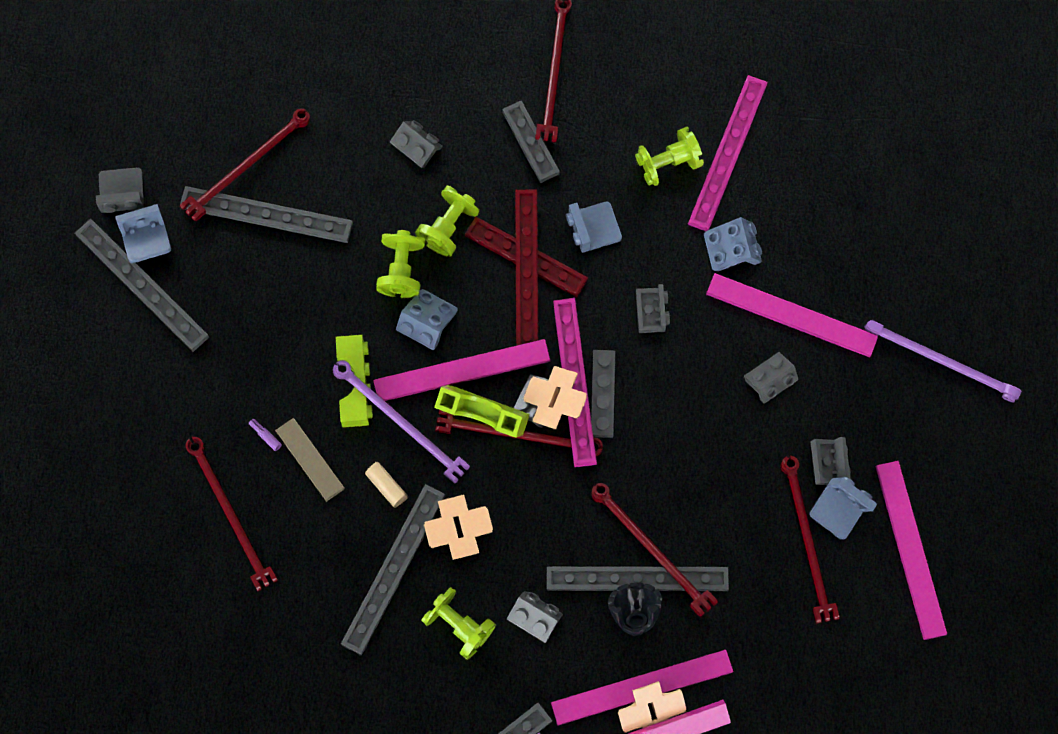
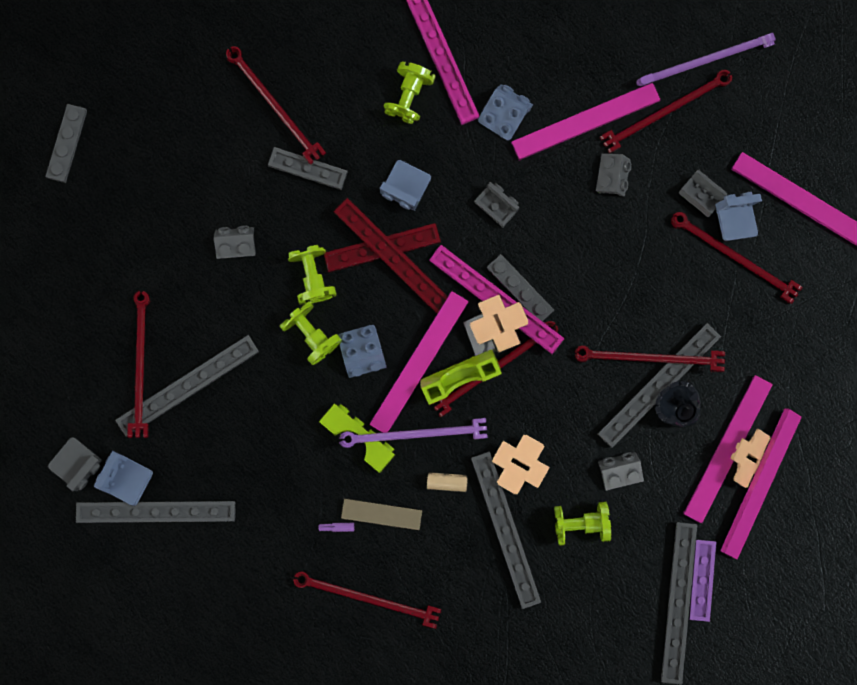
camera: 45 degrees left, 10 degrees up
none -> dark red hinge [600,70,732,154]

